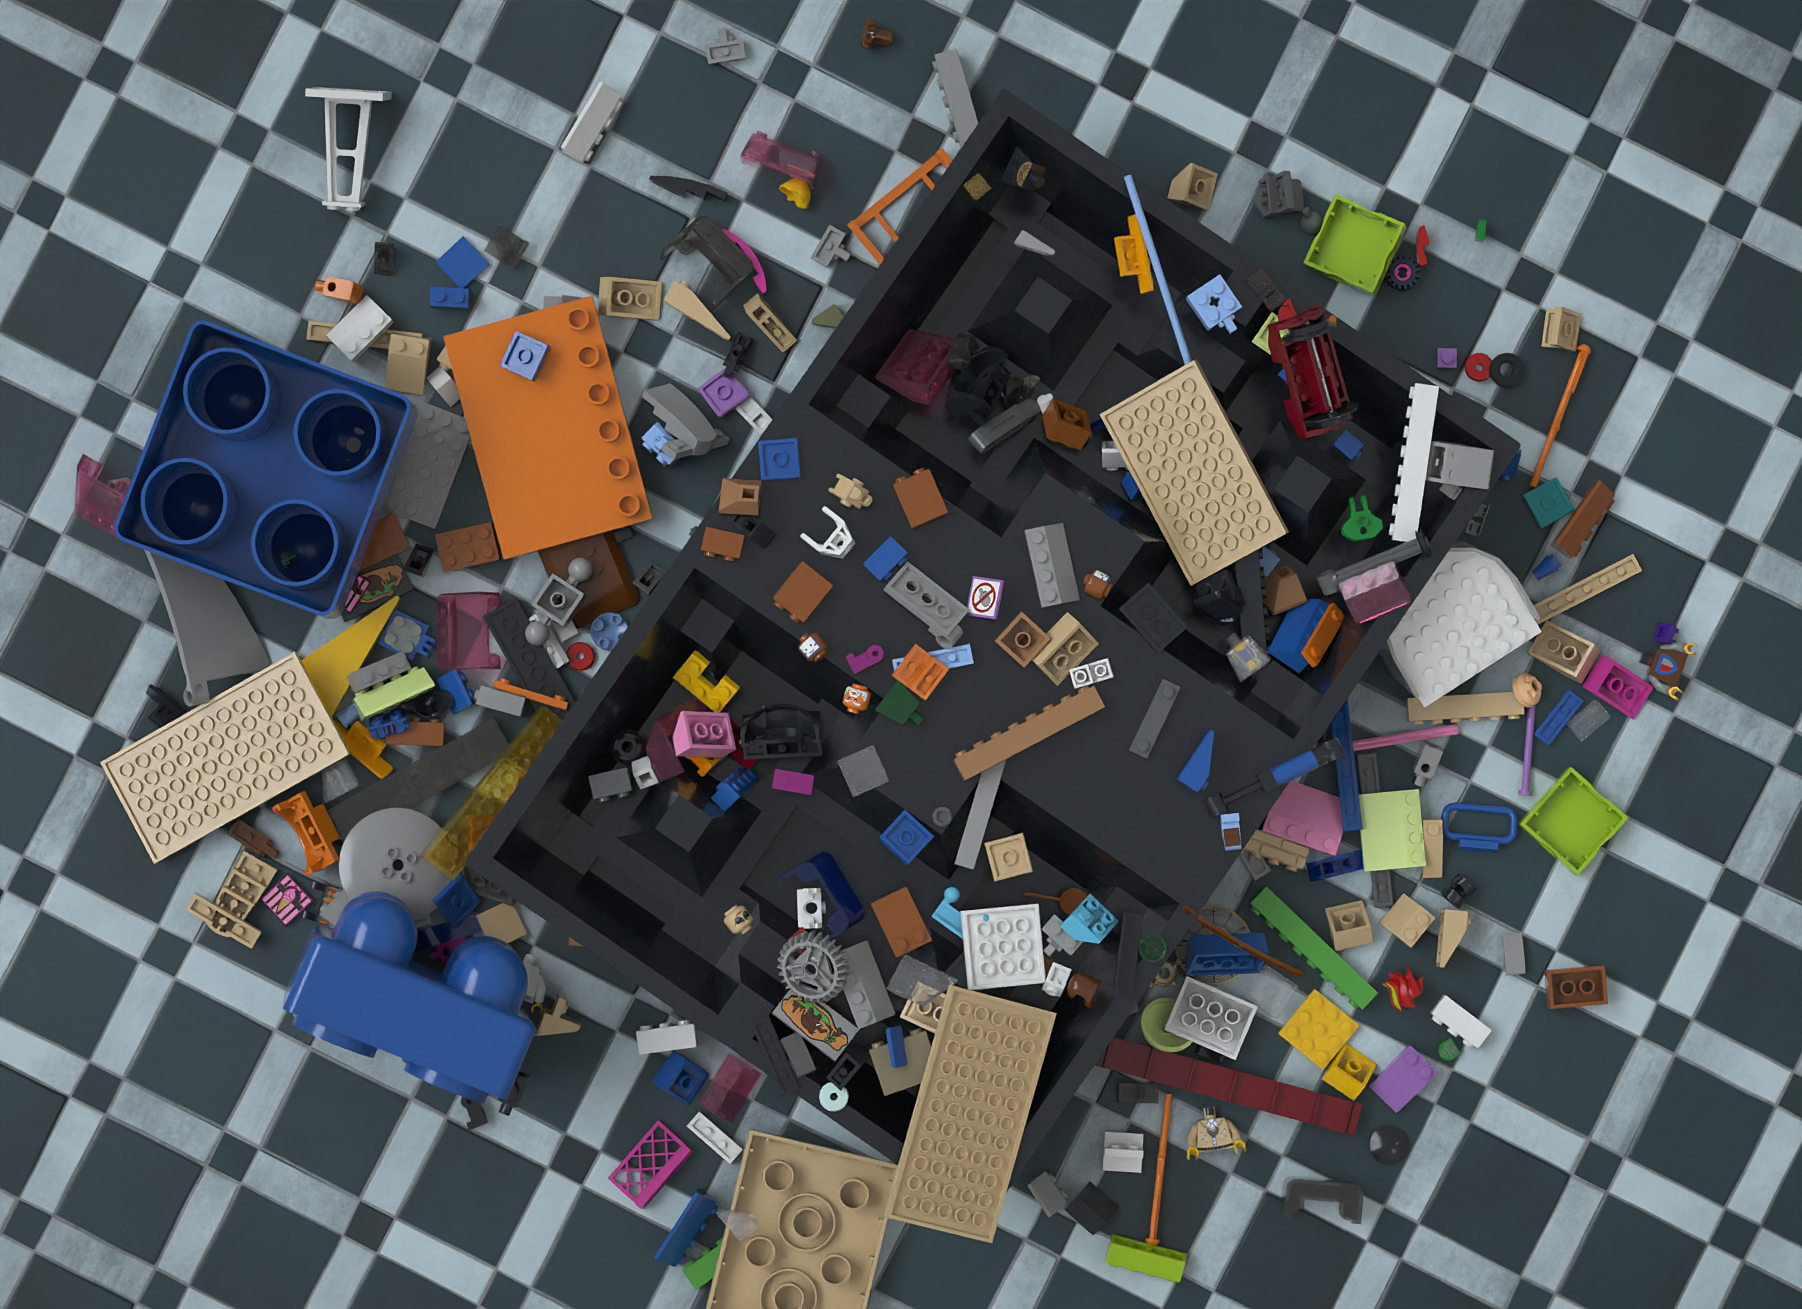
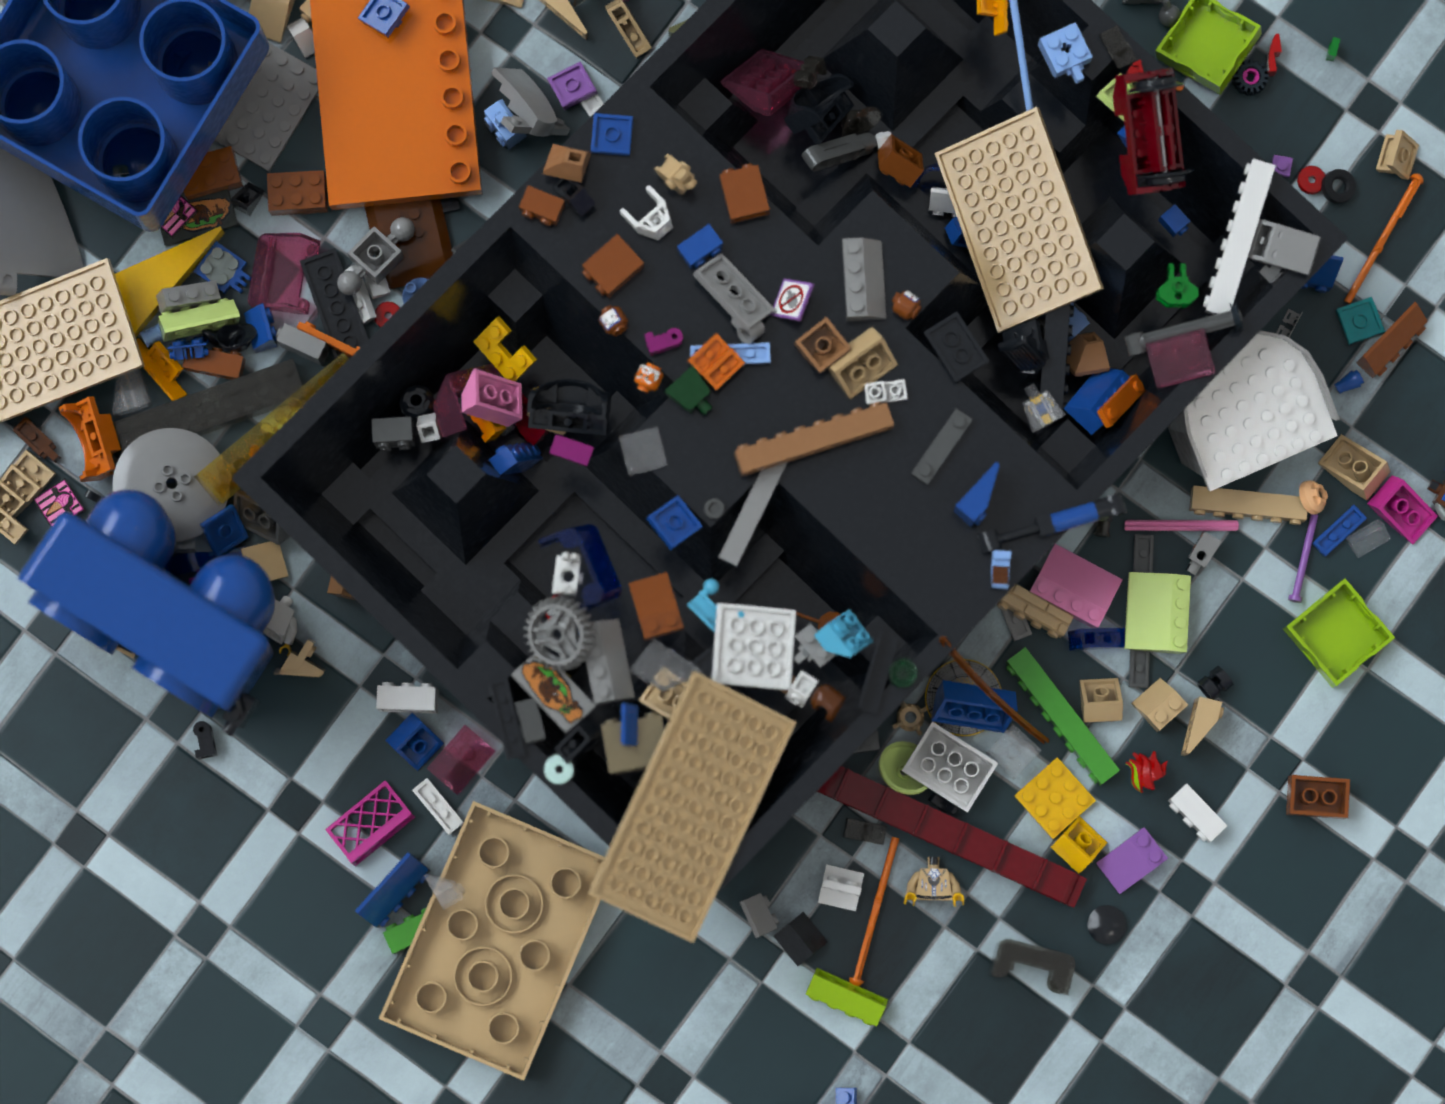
camera: 10 degrees right, 5 degrees down
black hinge [723,332,754,379] -> none
tan head [724,905,753,934] -> none
tan tile [985,833,1033,881] -> none
blue tile [1331,698,1363,832] -> none
tan slope [1422,820,1443,878] -> none
green tile [1438,1037,1461,1060] -> none
blue bar [1441,802,1518,853] -> none
light grey slope [1502,933,1526,976] -> none
tan plate [1533,554,1642,625] -> none

